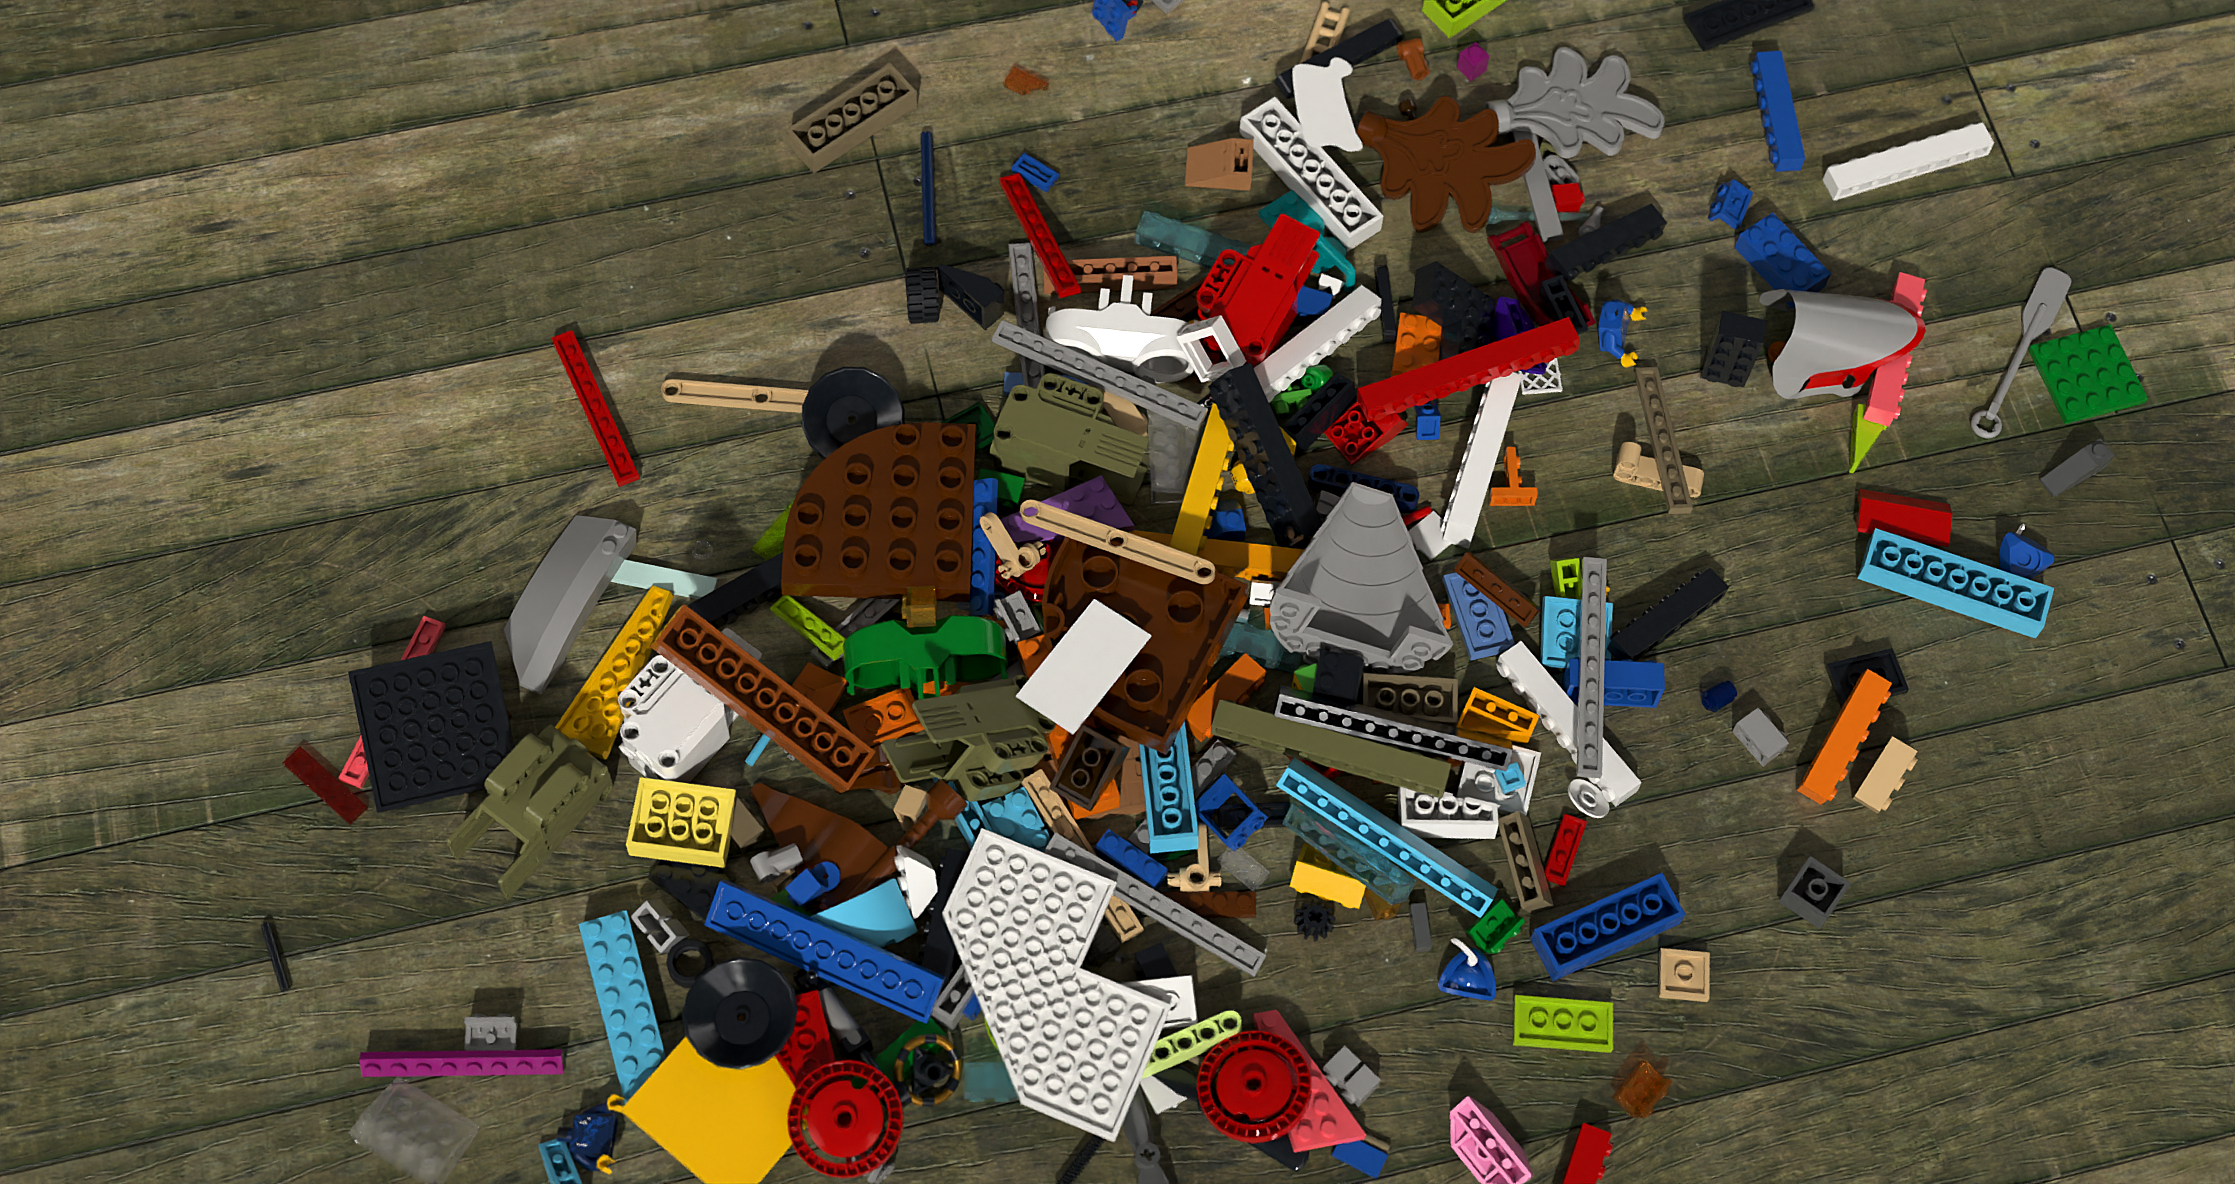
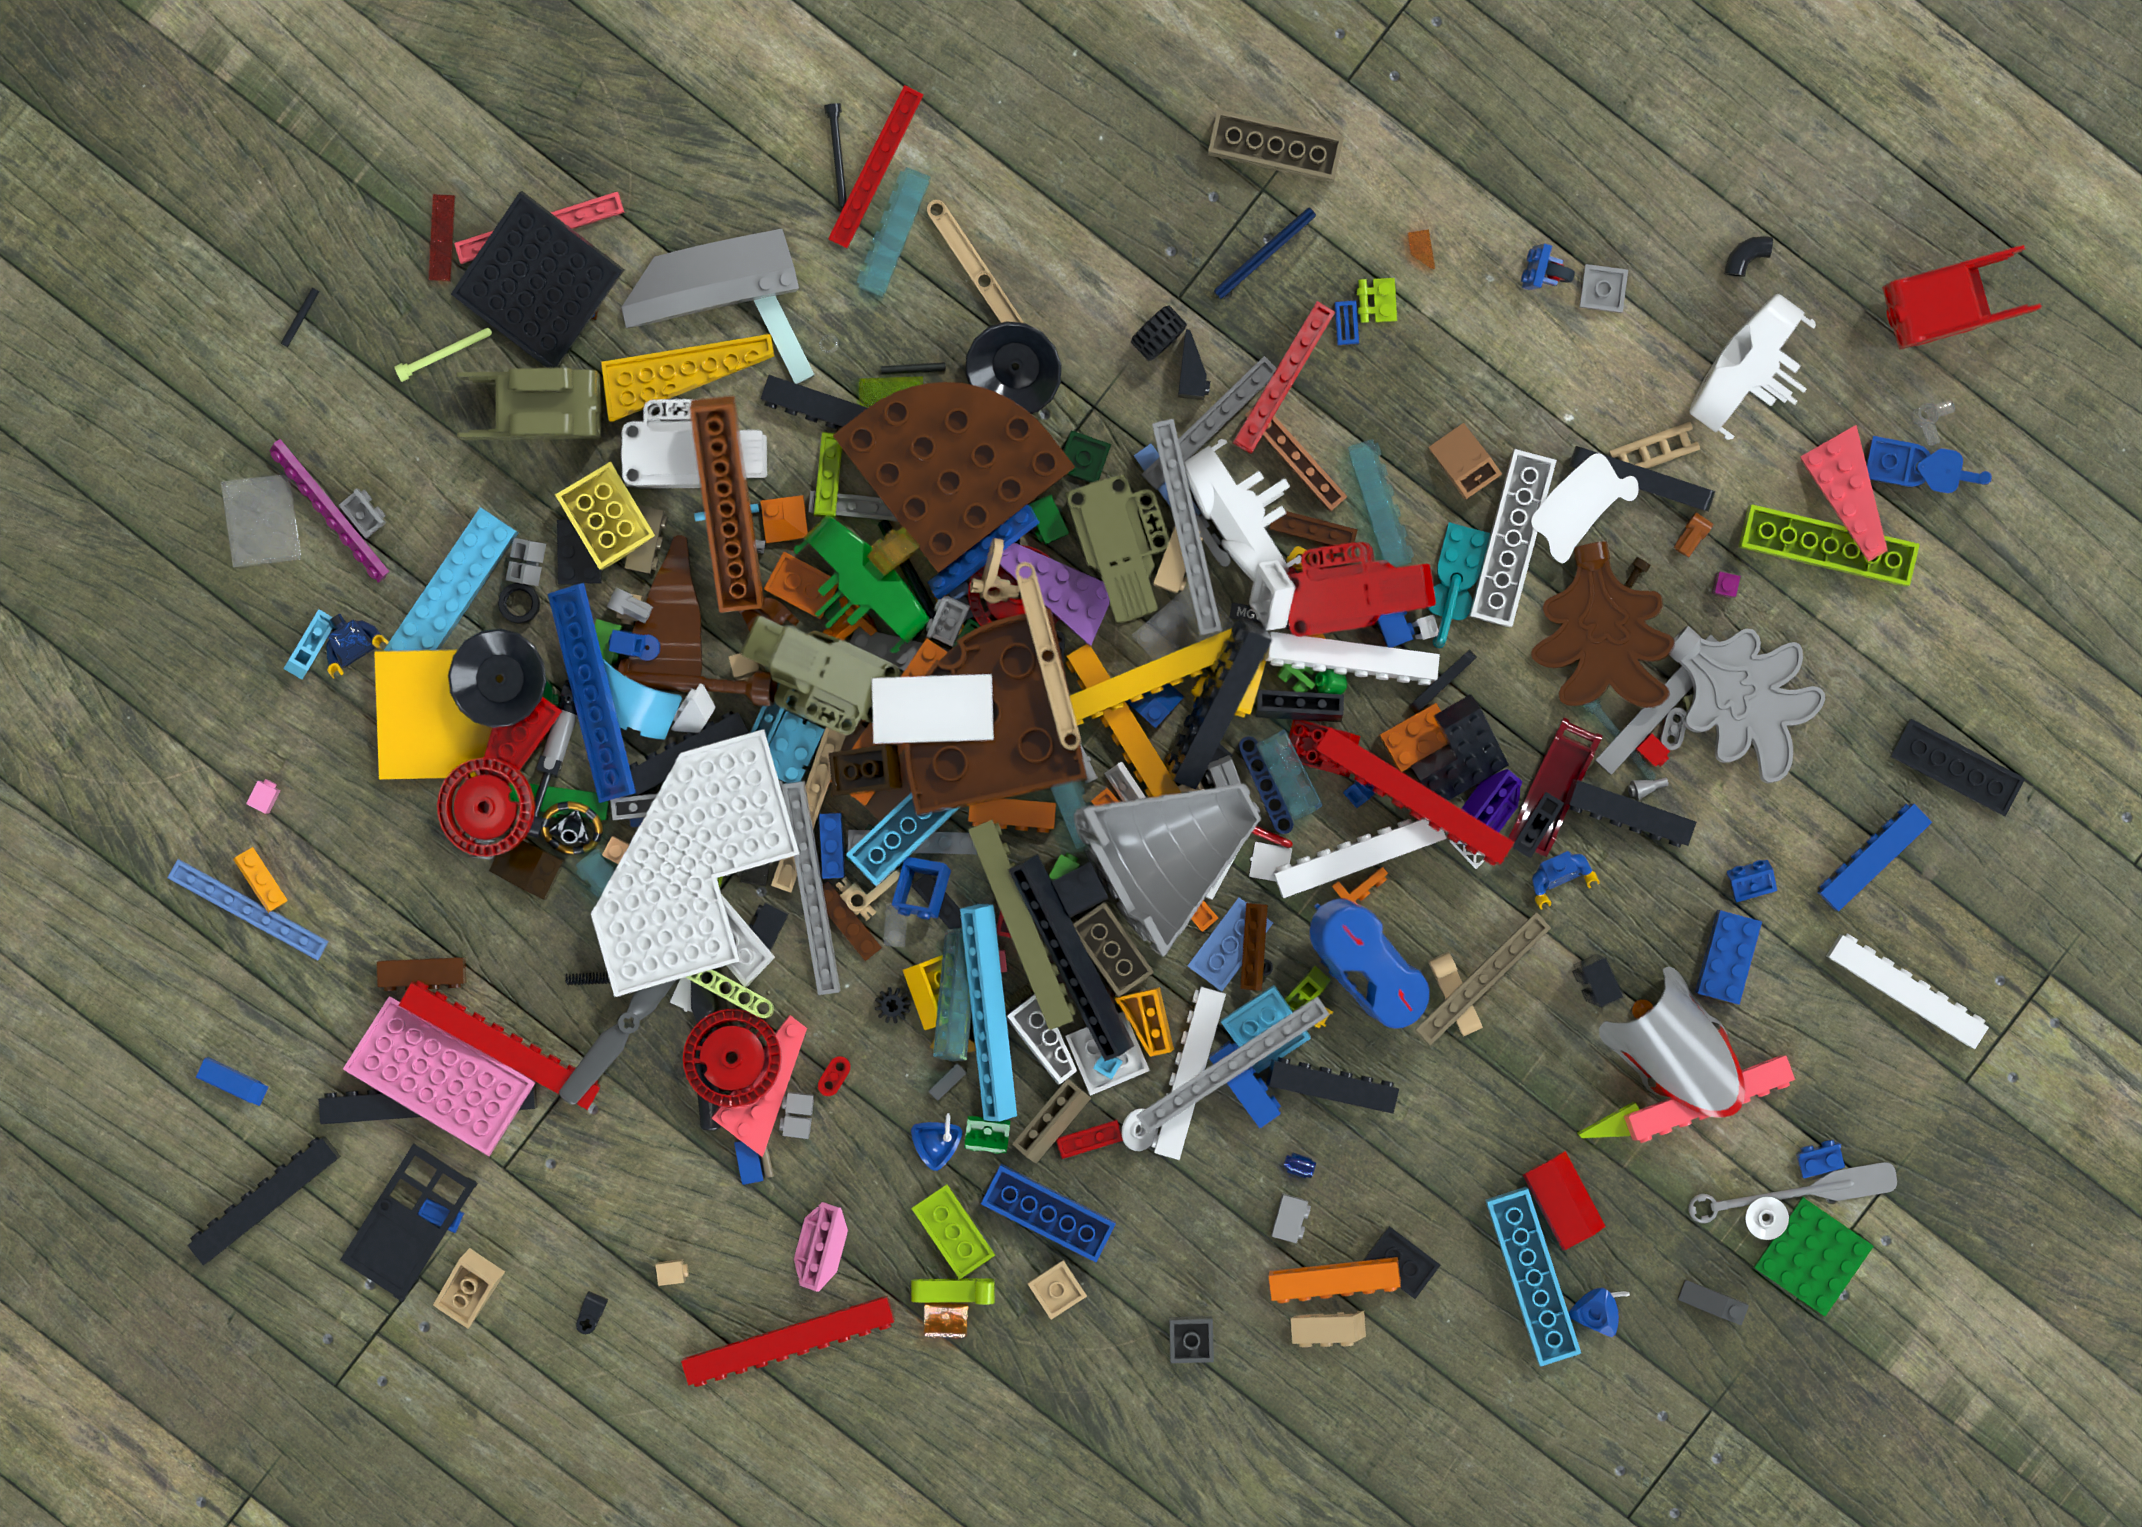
camera: 55 degrees right, 25 degrees up
none -> yellowish green piece [394,328,492,382]
none -> dark brown slope [489,832,565,900]
none -> light nougat brick [602,836,630,864]
none -> red plate [818,1056,851,1096]
none -> black piece [824,103,847,207]
none -> clear light blue brick [857,167,931,298]
none -> pearl dark grey bar [881,362,946,375]
none -> lime beam [911,1278,995,1304]
none -> clear light blue brick [1256,729,1323,821]
none -> blue piece [1310,899,1429,1028]
none -> lime plate [1357,278,1397,323]
none -> white dish [1745,1197,1789,1240]
none -> blue bracket [1796,1140,1845,1178]

